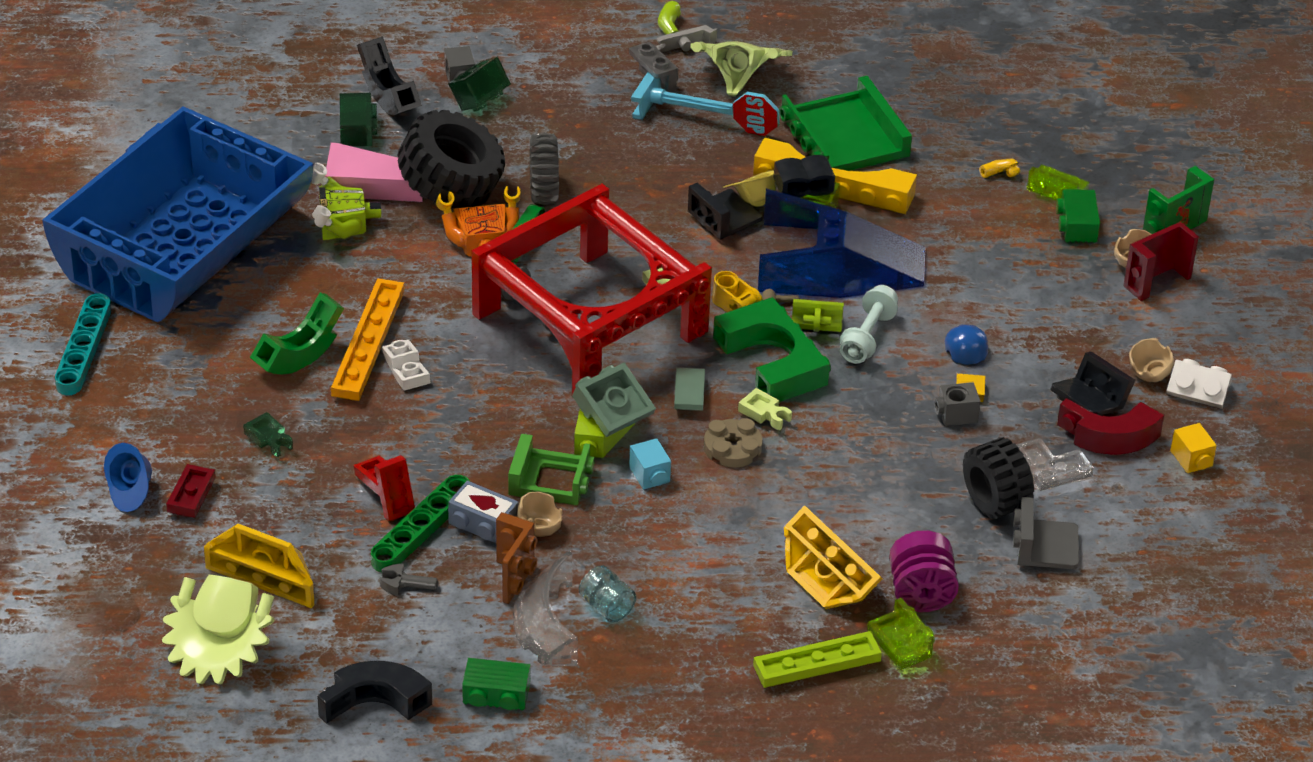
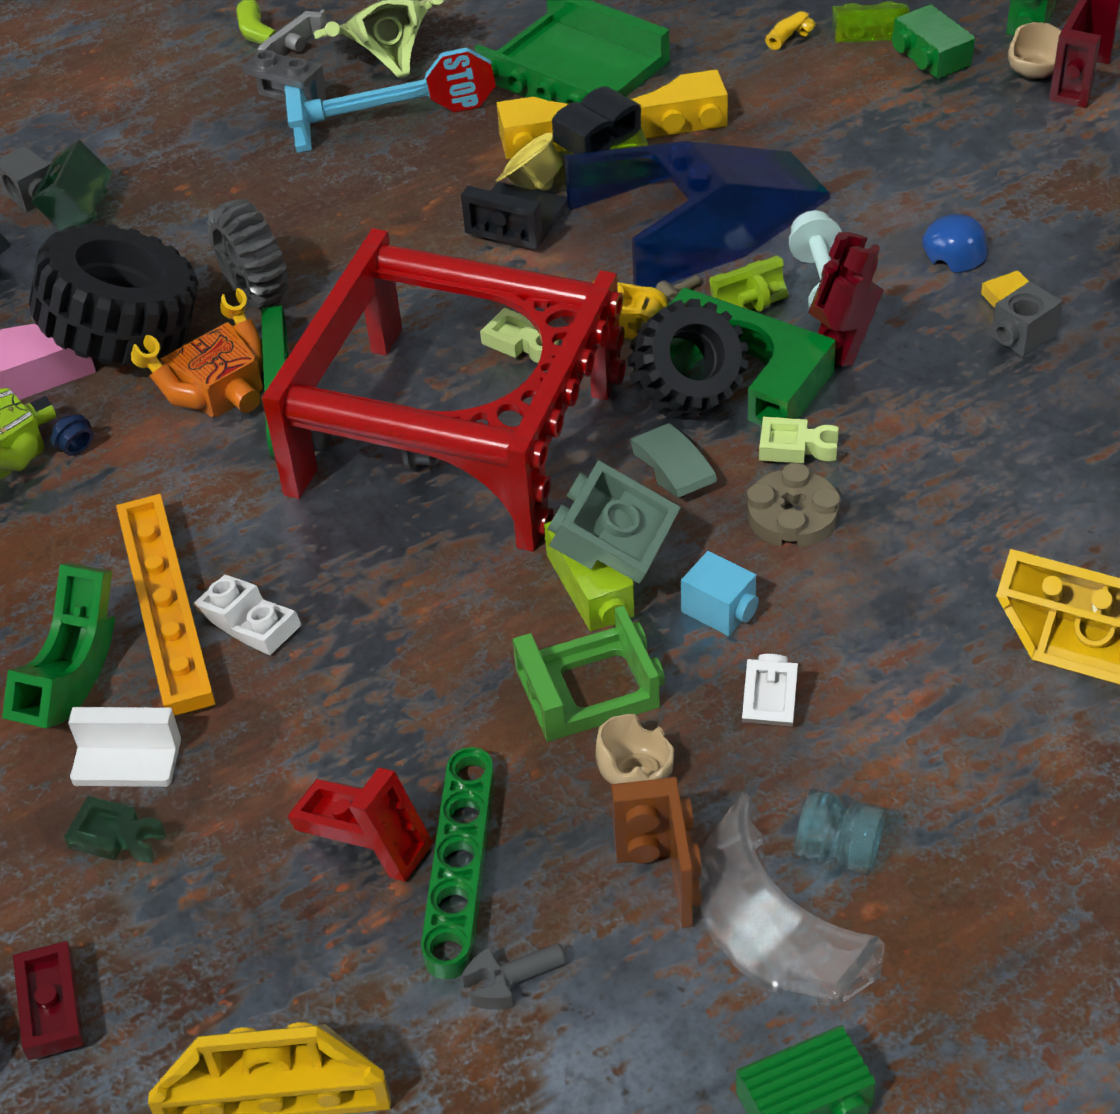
camera: 25 degrees left, 5 degrees up
sand blue brick [448,481,519,543] -> none
none -> dark blue plate [50,414,94,456]
none -> white panel [68,707,181,787]
none -> black tyre [628,299,748,418]
none -> white bracket [742,654,798,727]
none -> dark red plate [808,232,884,367]

